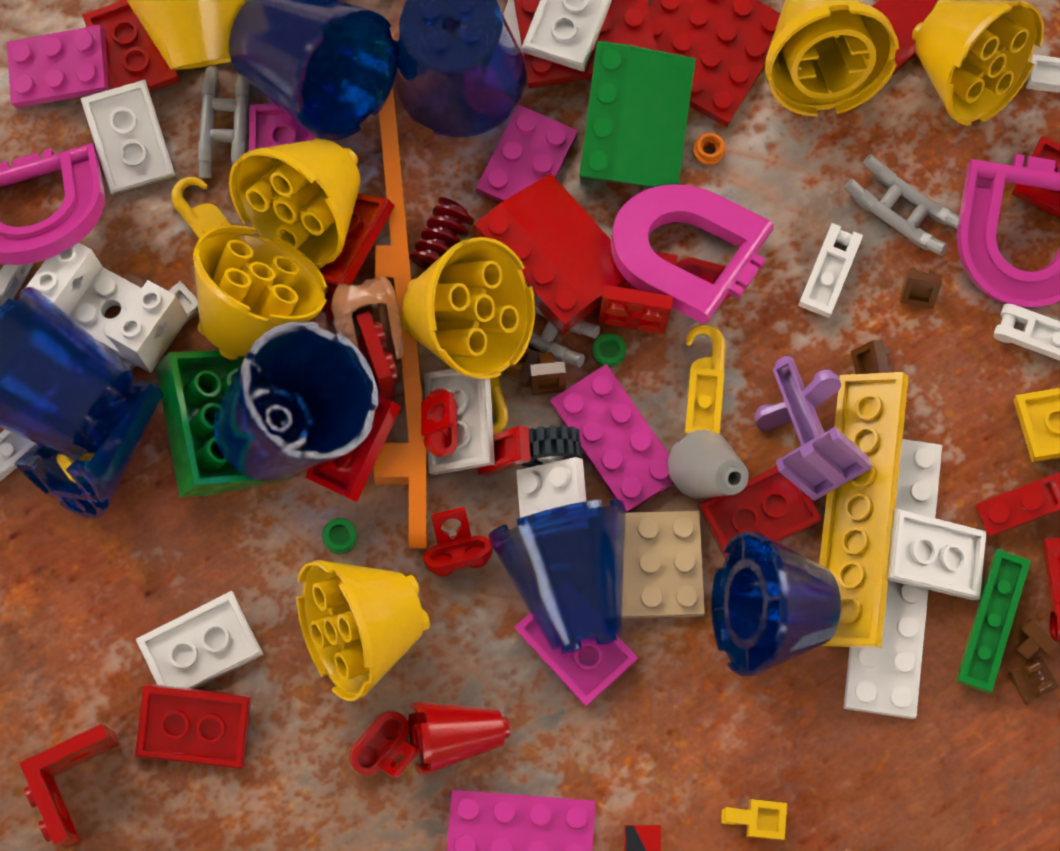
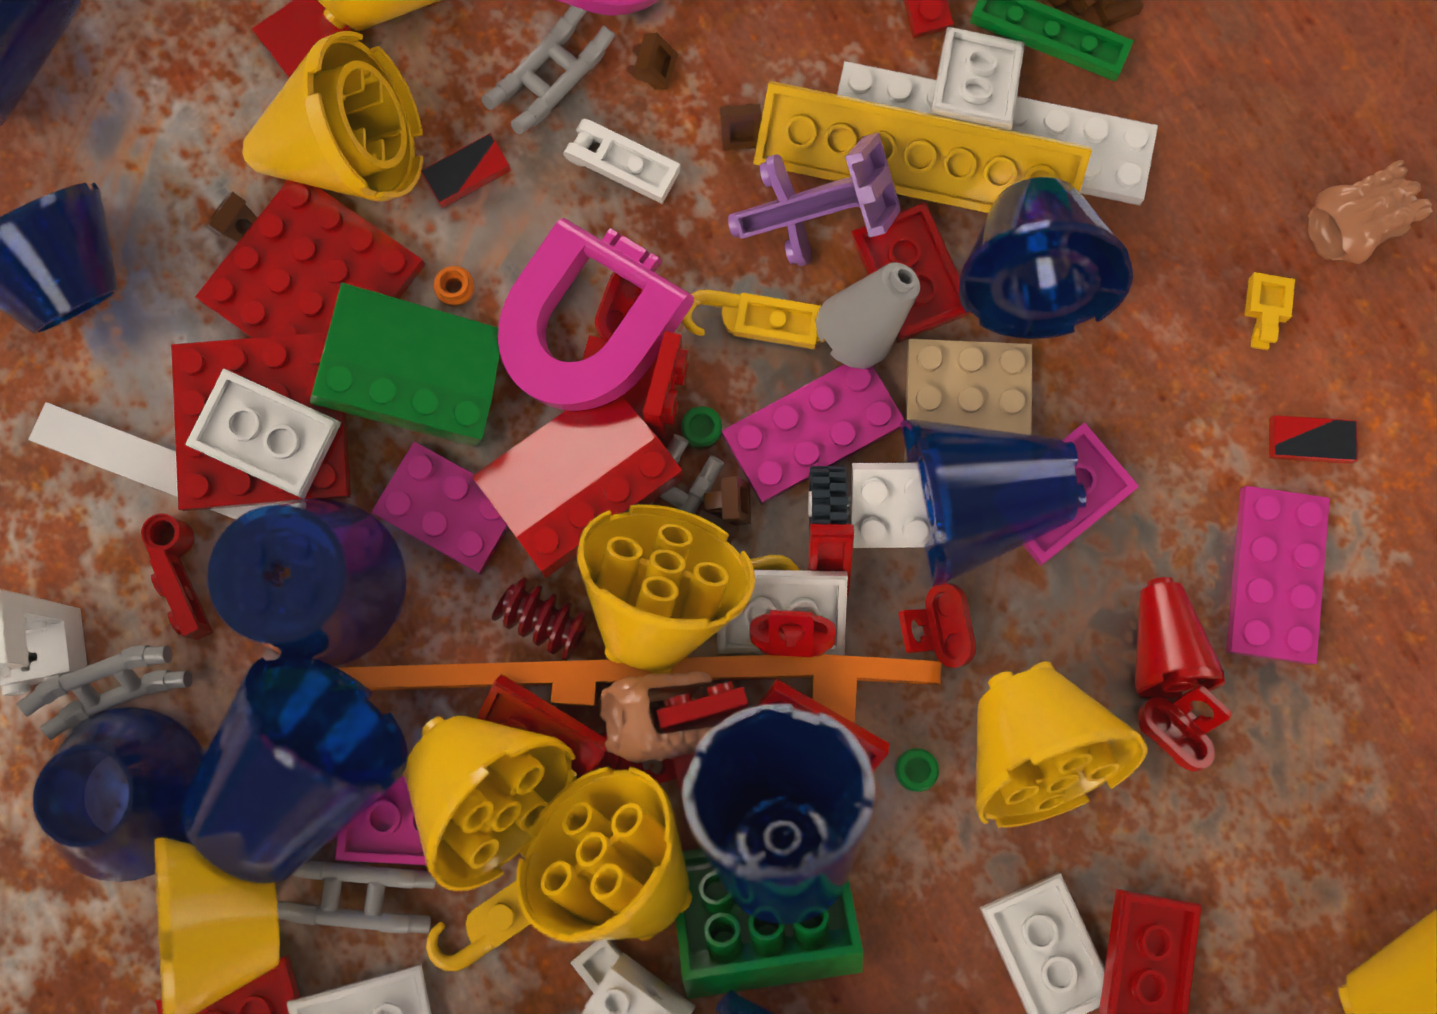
camera: 80 degrees left, 5 degrees up
none -> tile [420,133,512,208]

